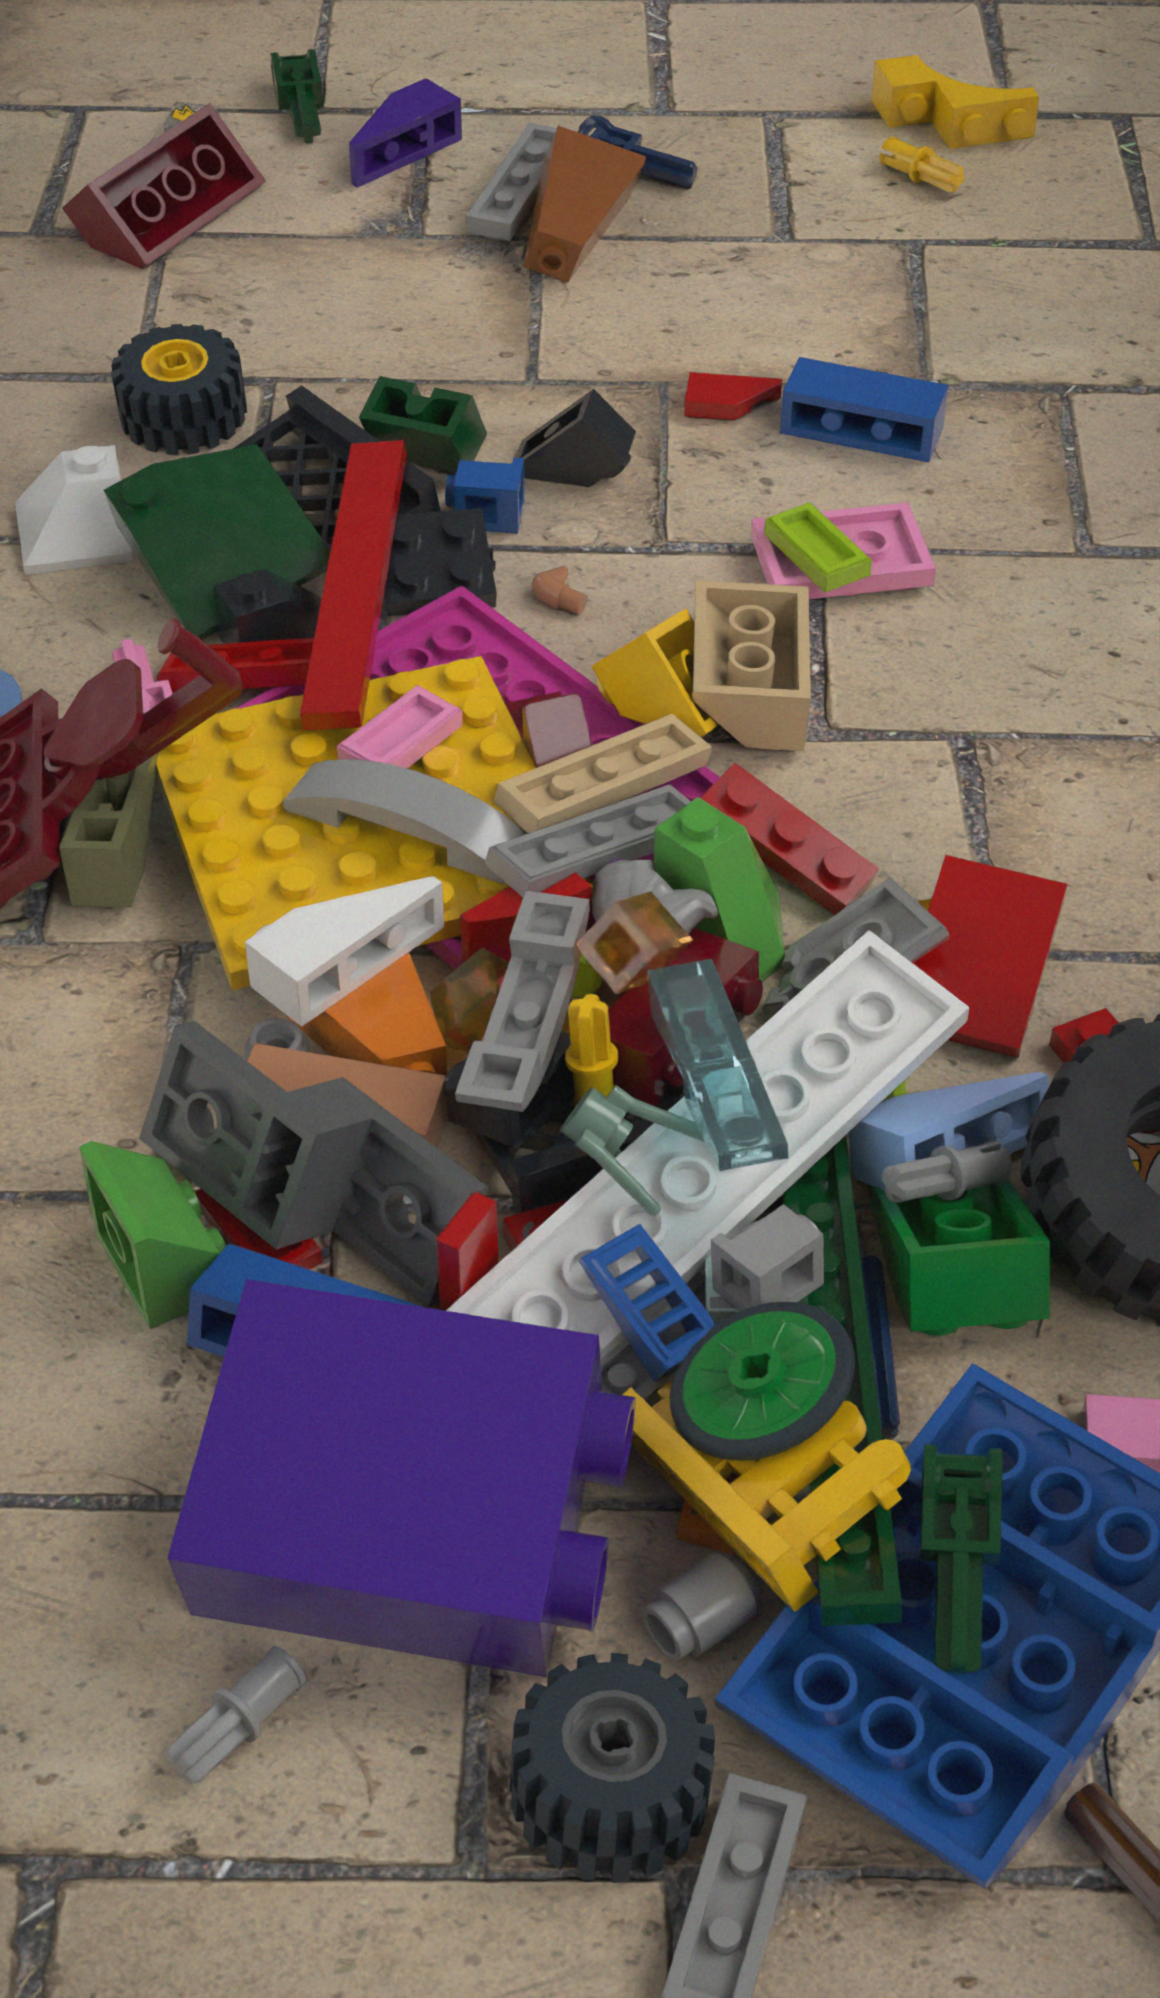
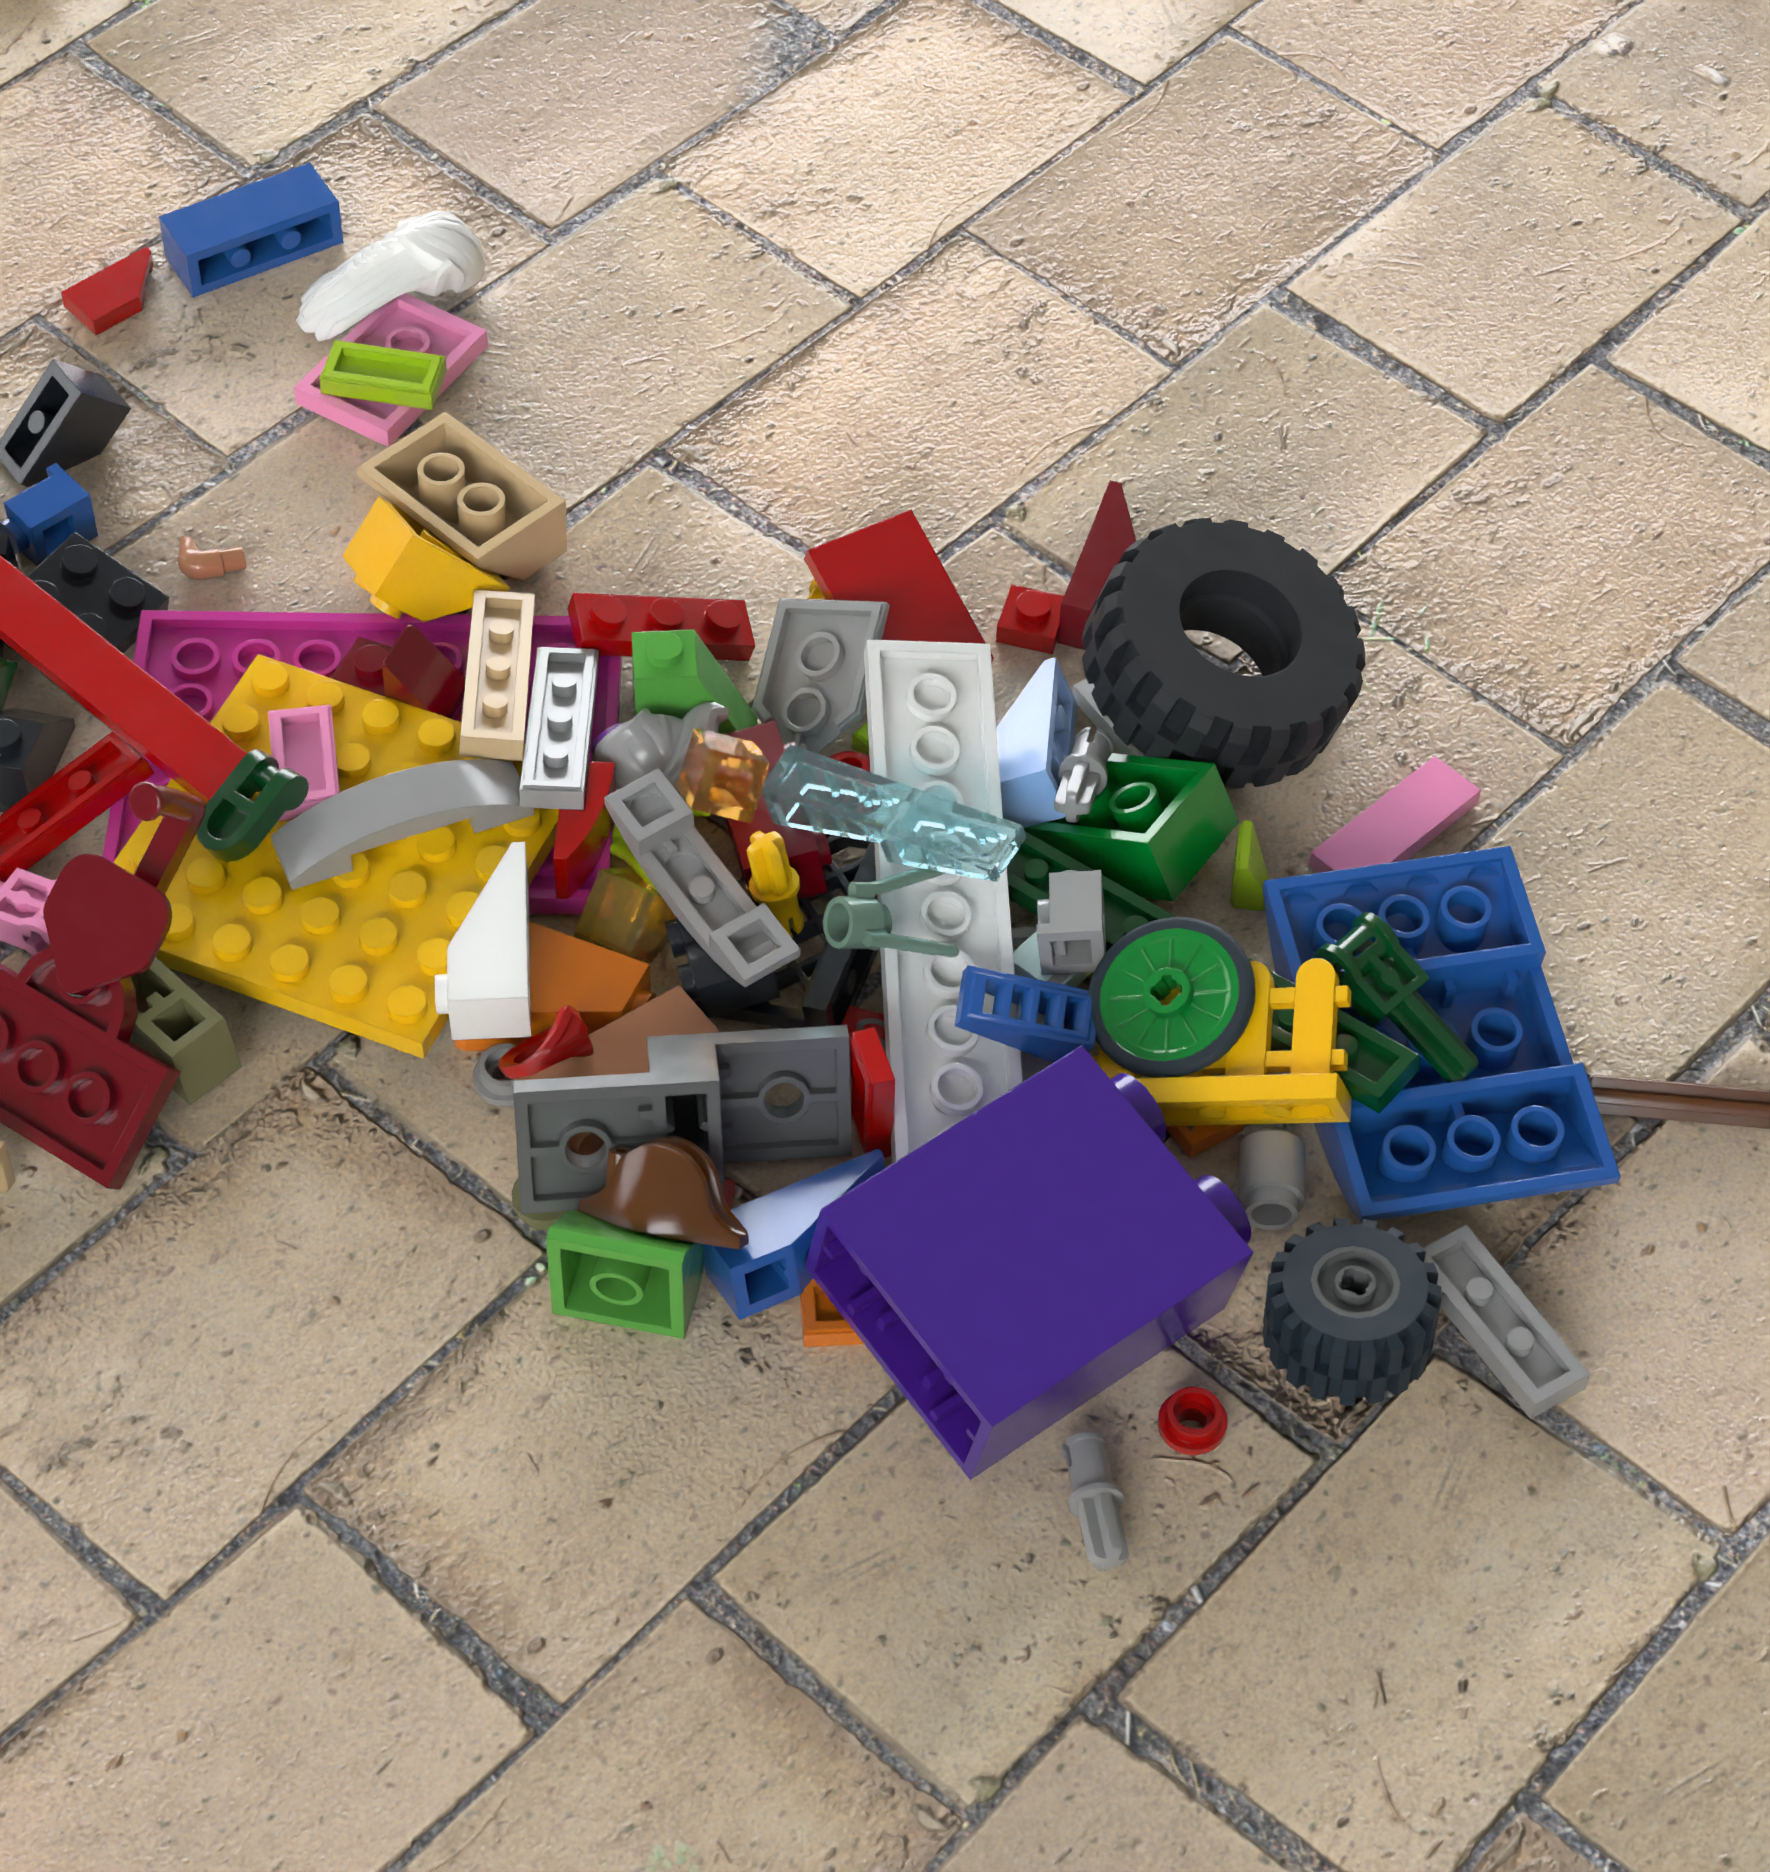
camera: 50 degrees left, 5 degrees up
none -> dark green plate [196,749,309,862]
none -> white hair [296,211,484,342]
none -> red piece [498,1005,594,1079]
none -> reddish brown hat [577,1136,749,1249]
none -> red plate [1157,1387,1228,1455]
none -> lime slope [1230,820,1270,911]

